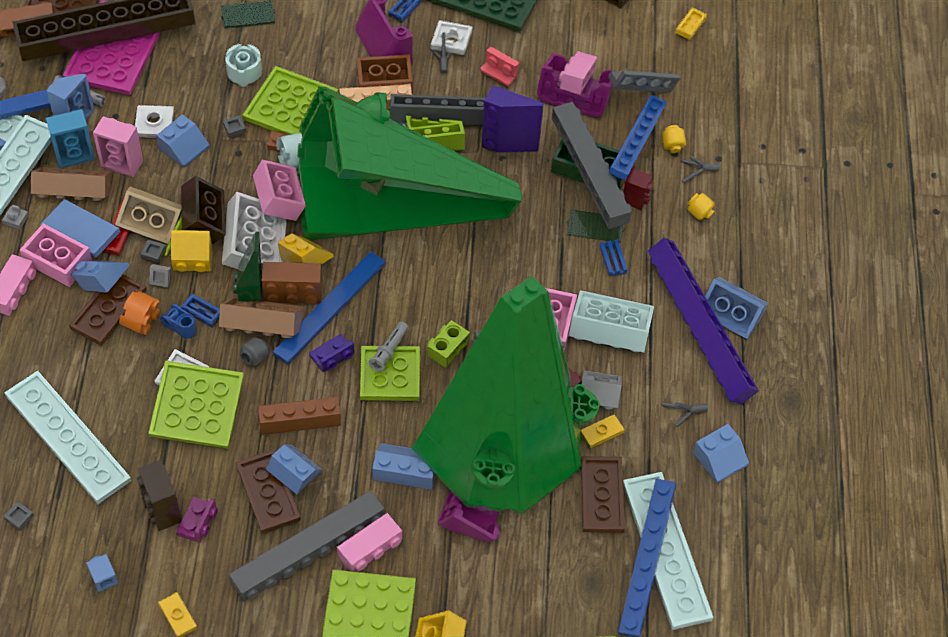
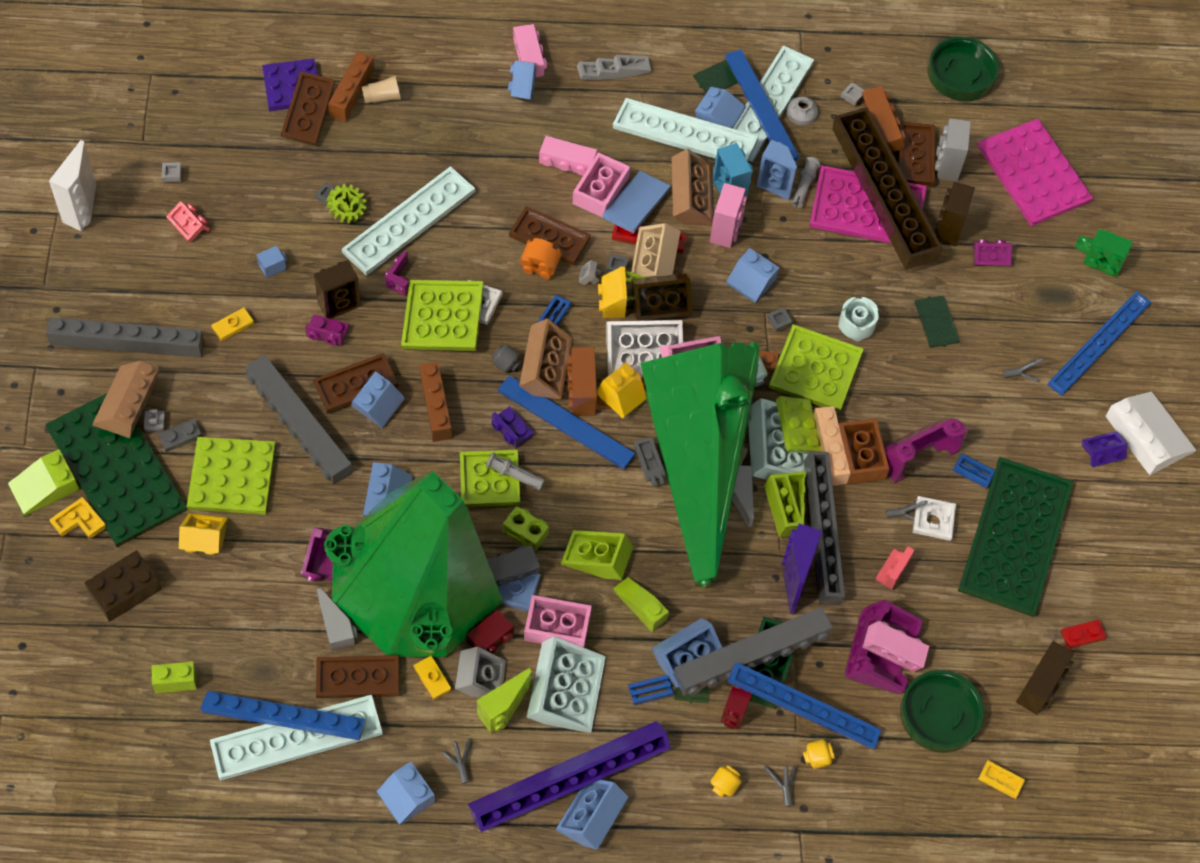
camera: 85 degrees right, 5 degrees up
light grey tile [2,205,29,230] -> none
medium blue slope [71,261,130,292] -> none
white piece [135,105,174,138] -> none
blue piece [160,304,197,338] -> none
dark green slope [233,232,262,301] -> none
bright pink brick [337,513,402,572] -> none
dark grey fence [608,70,681,93] -> none
none -> light grey slope [317,588,357,651]
none -> lime gear [326,184,367,224]
none -> magenta bracket [385,251,409,296]
none -> lime slope [477,668,532,734]
none -> lime slope [561,530,633,580]
none -> lime slope [613,577,669,632]
none -> dark grey hinge [633,437,666,487]
none -> medium blue slope [651,618,722,688]
none -> dark green piece [900,670,984,753]

